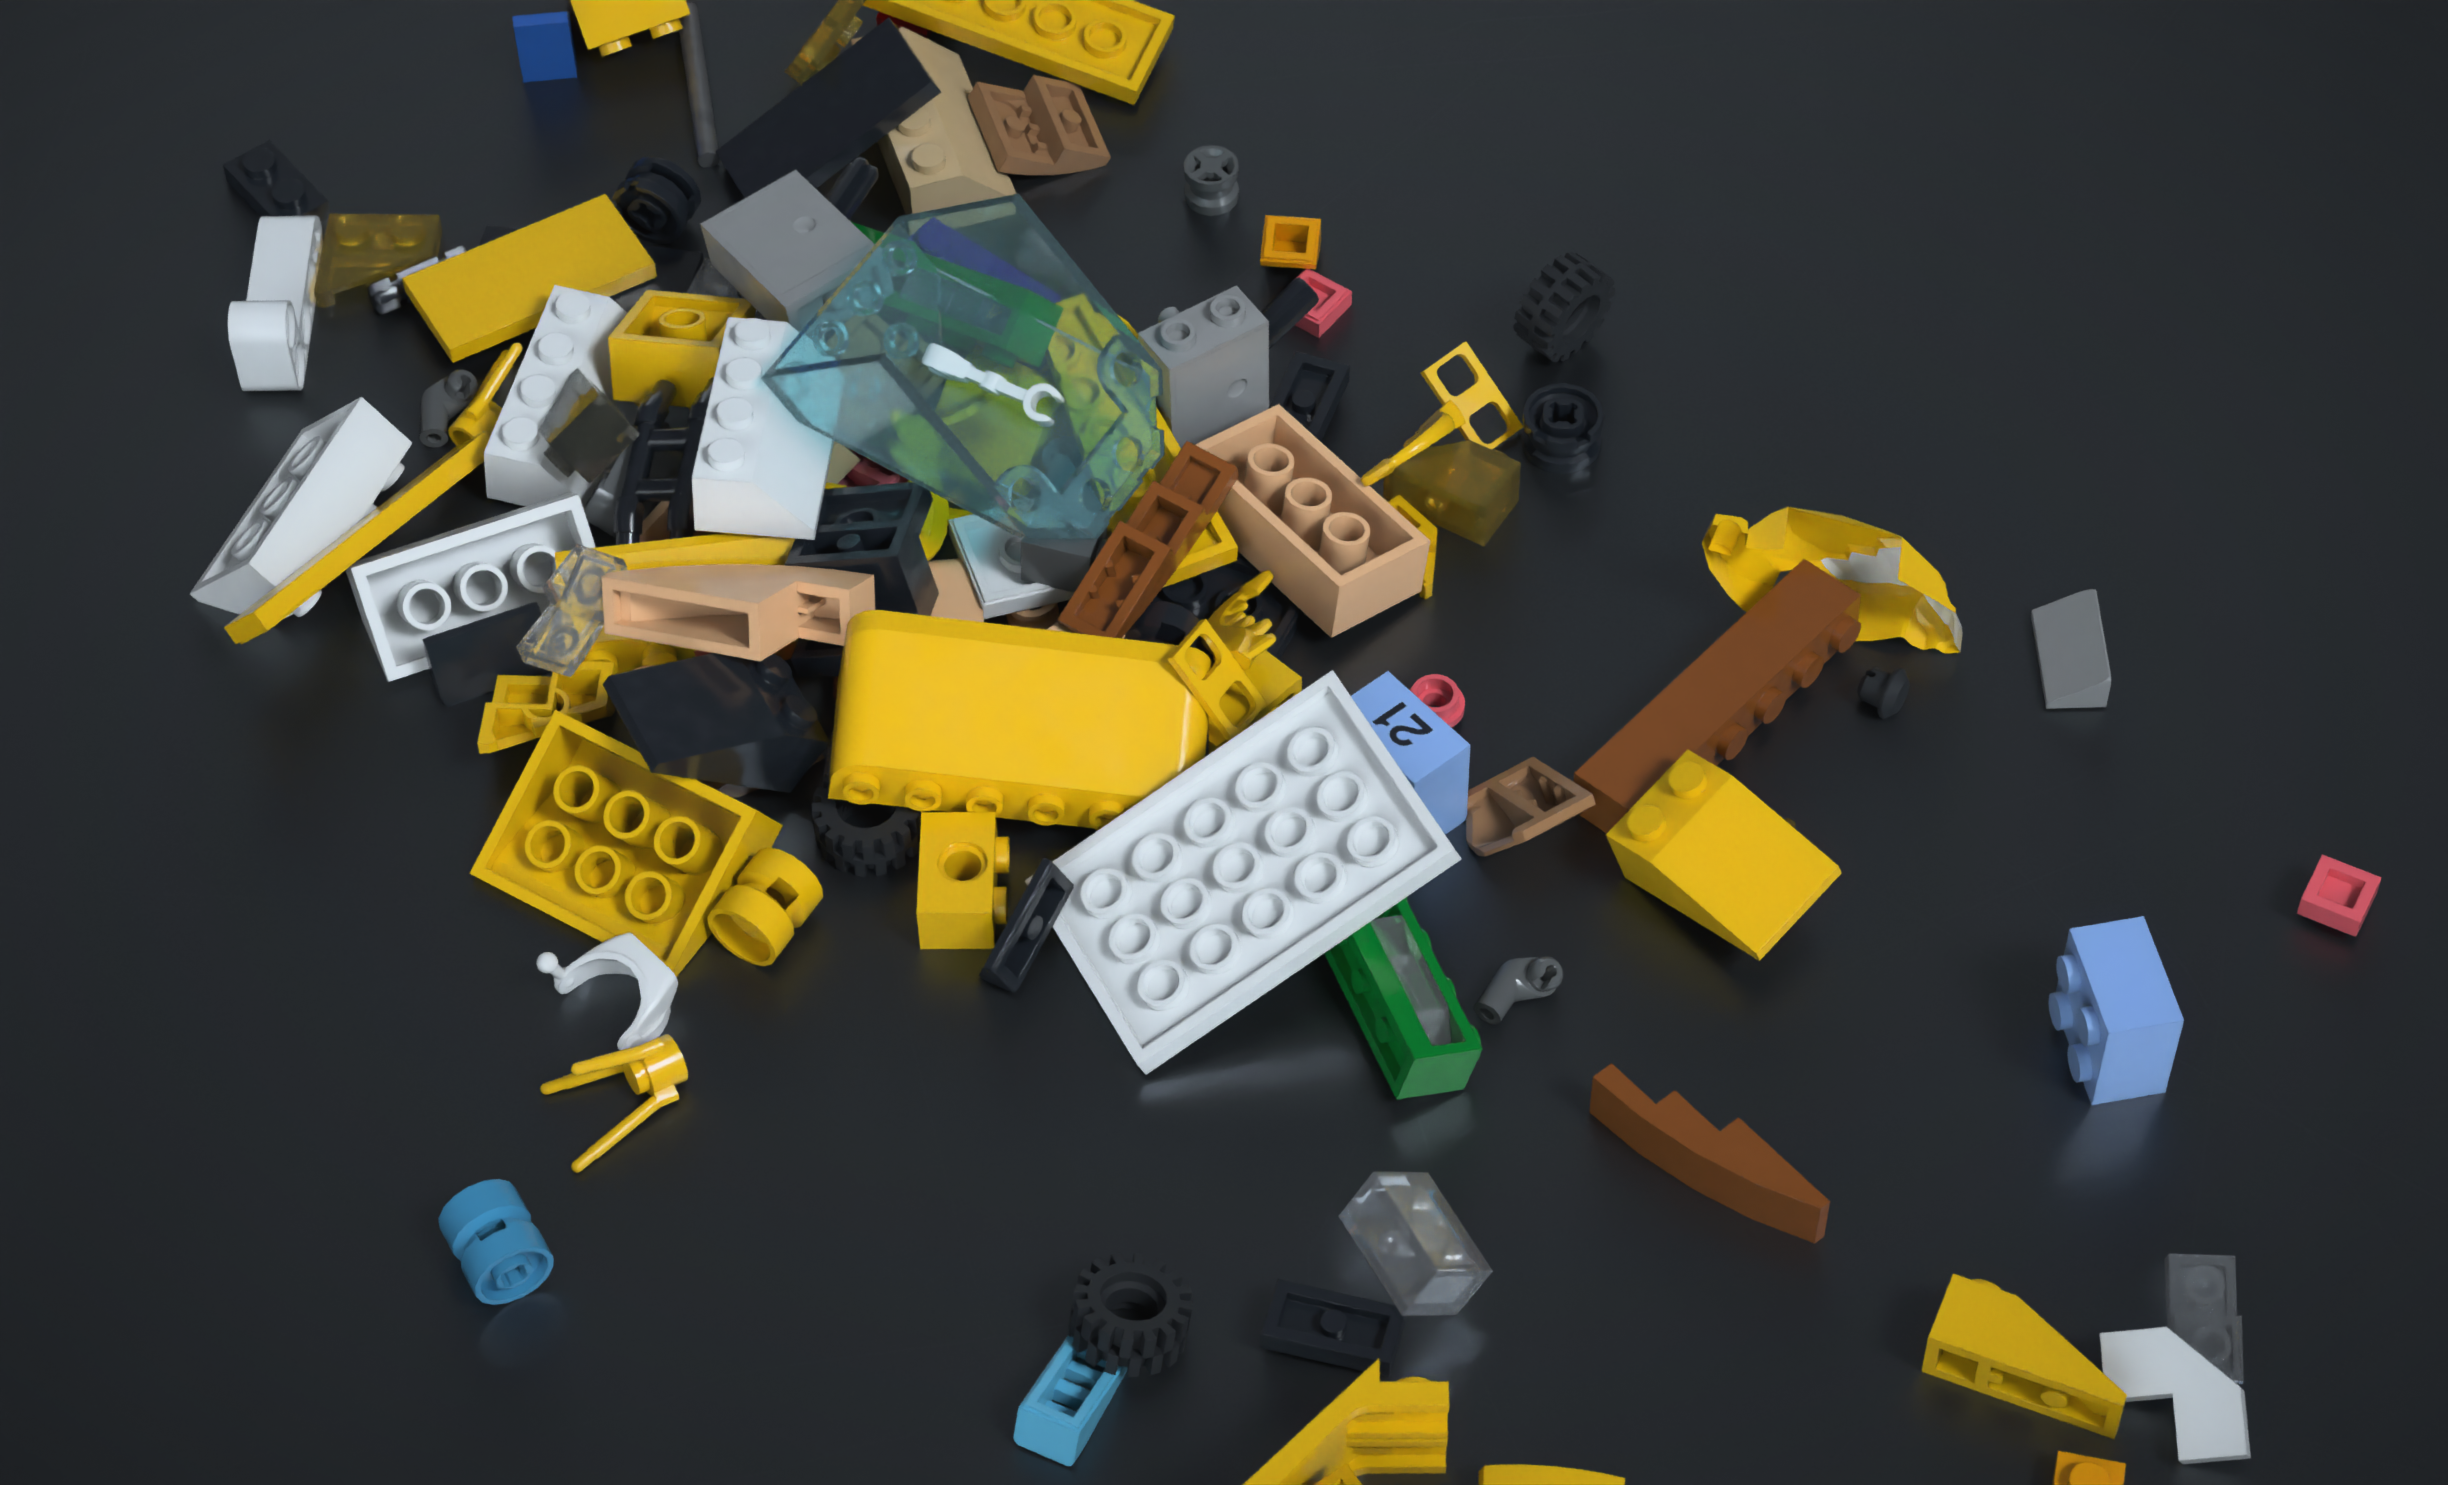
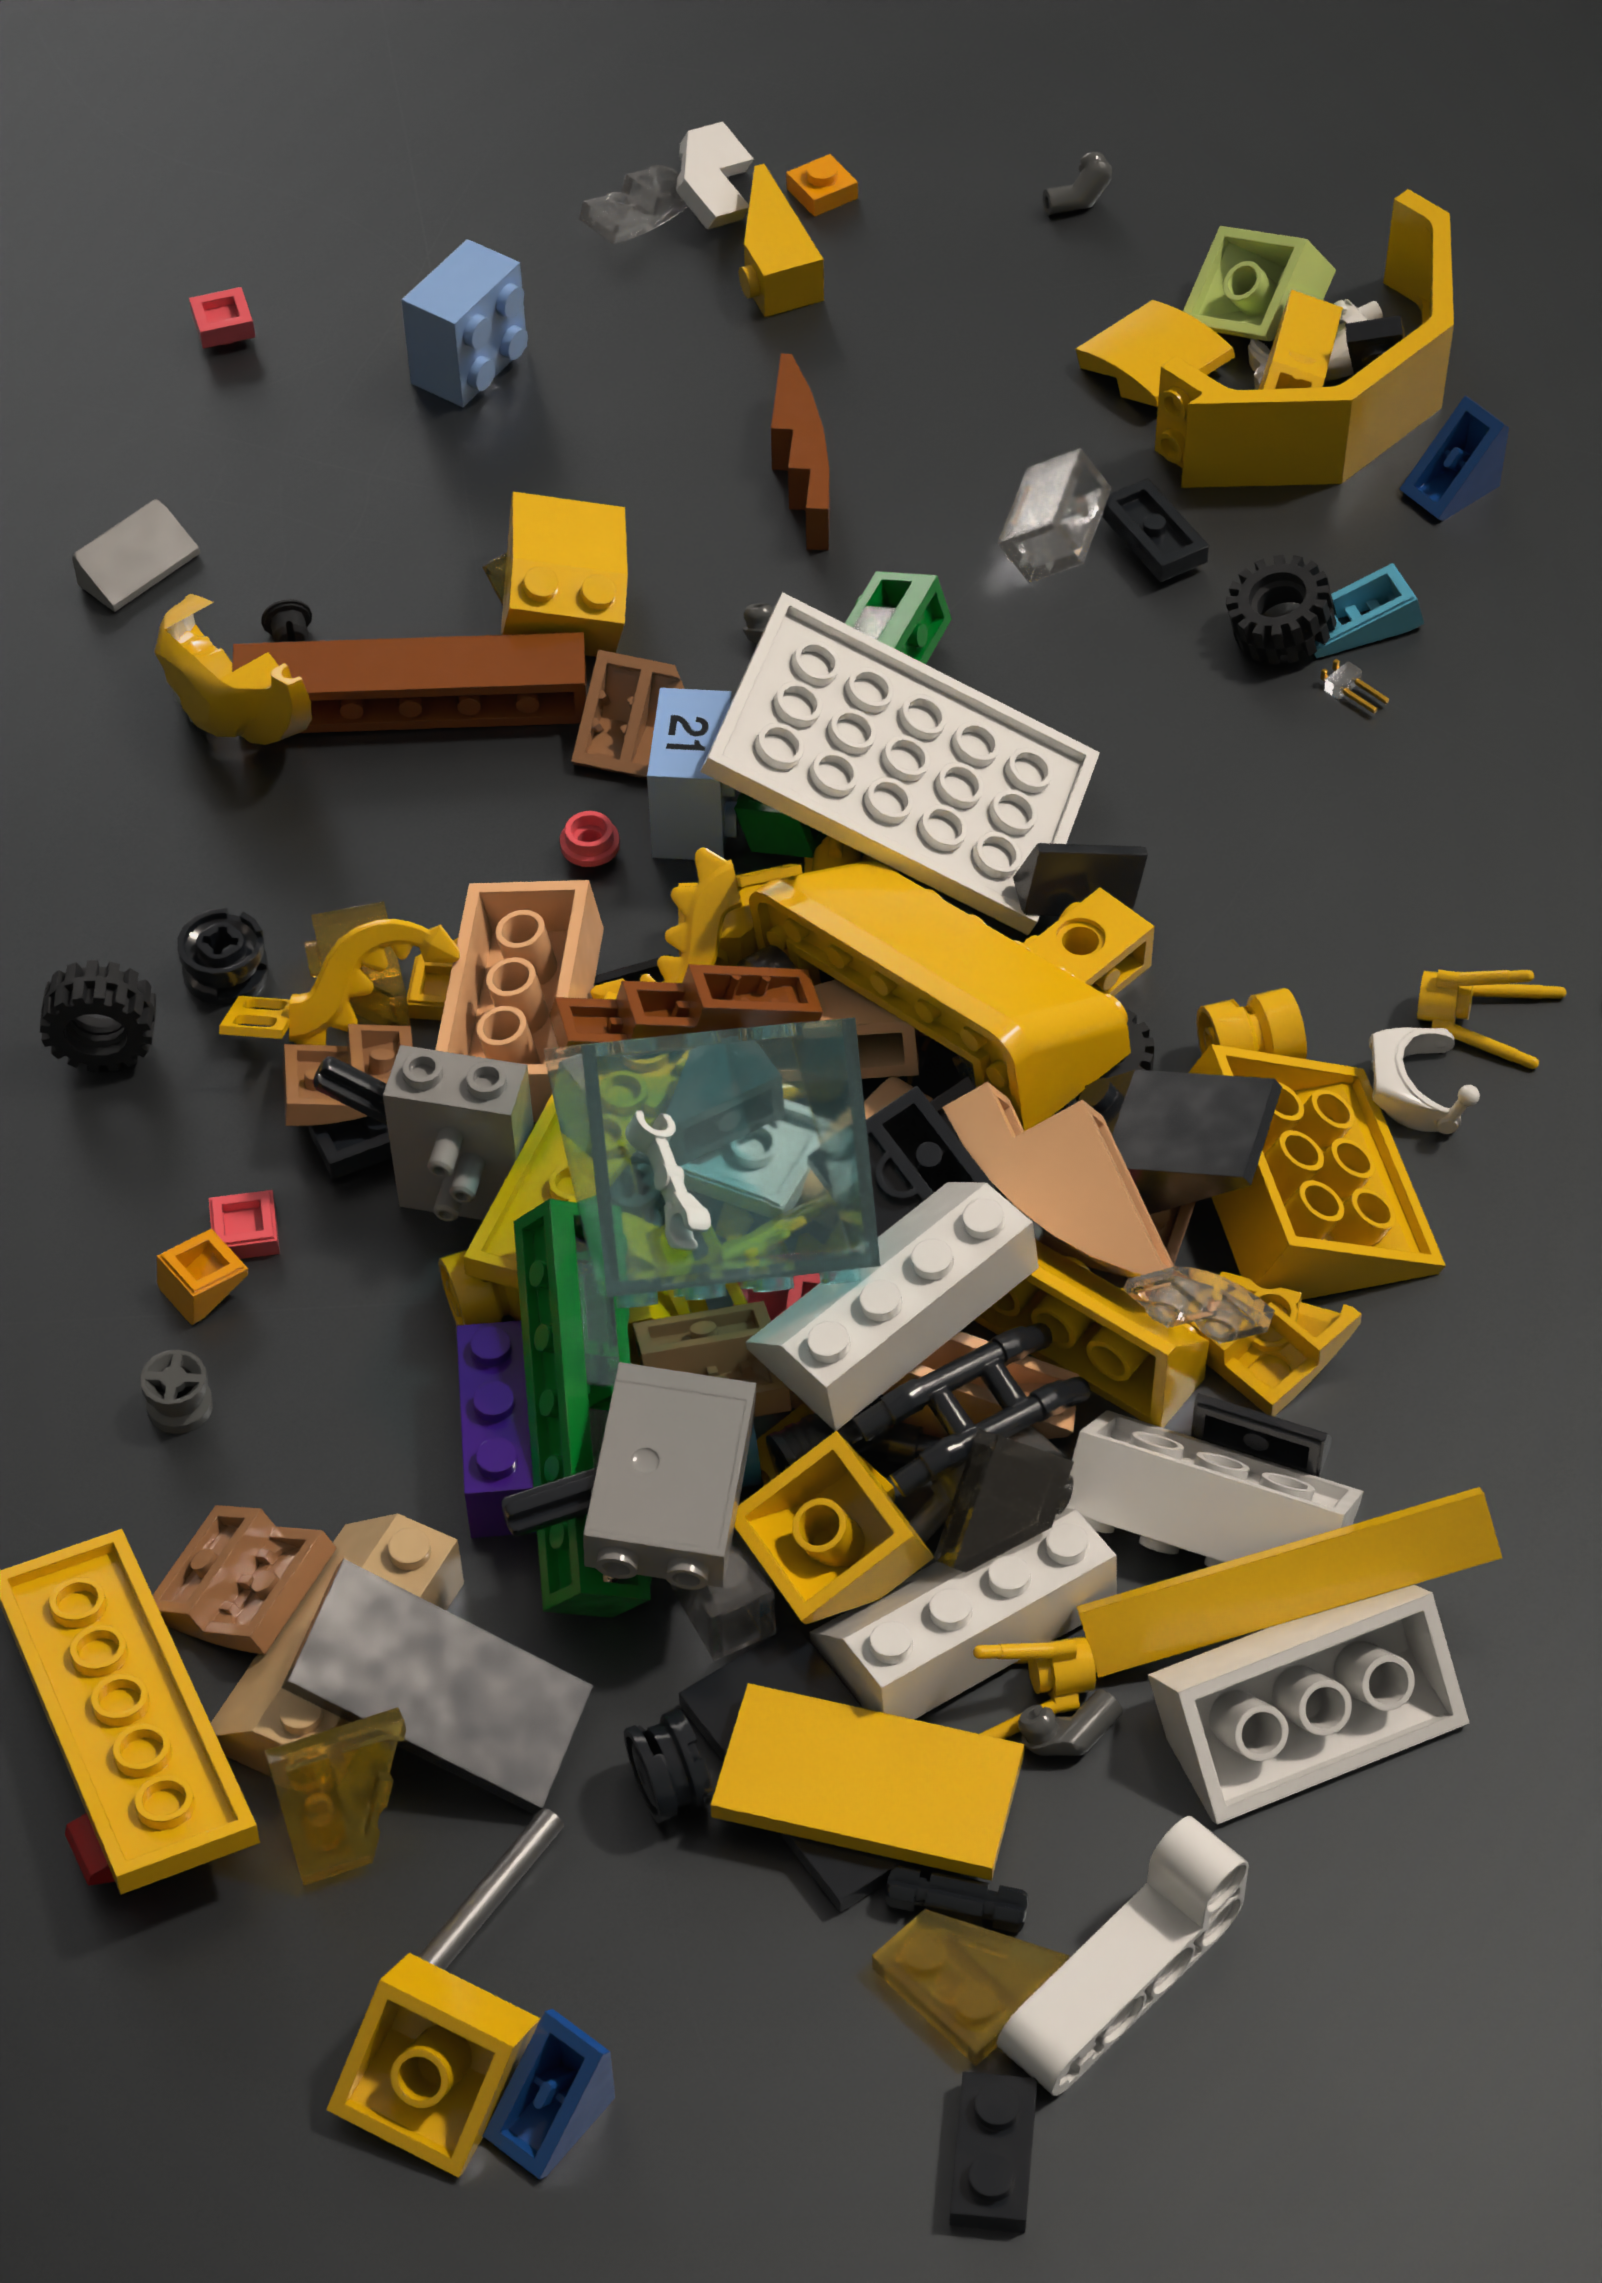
camera: 135 degrees left, 0 degrees up
none -> medium nougat slope [283,1024,413,1126]
none -> piece [1320,659,1389,714]

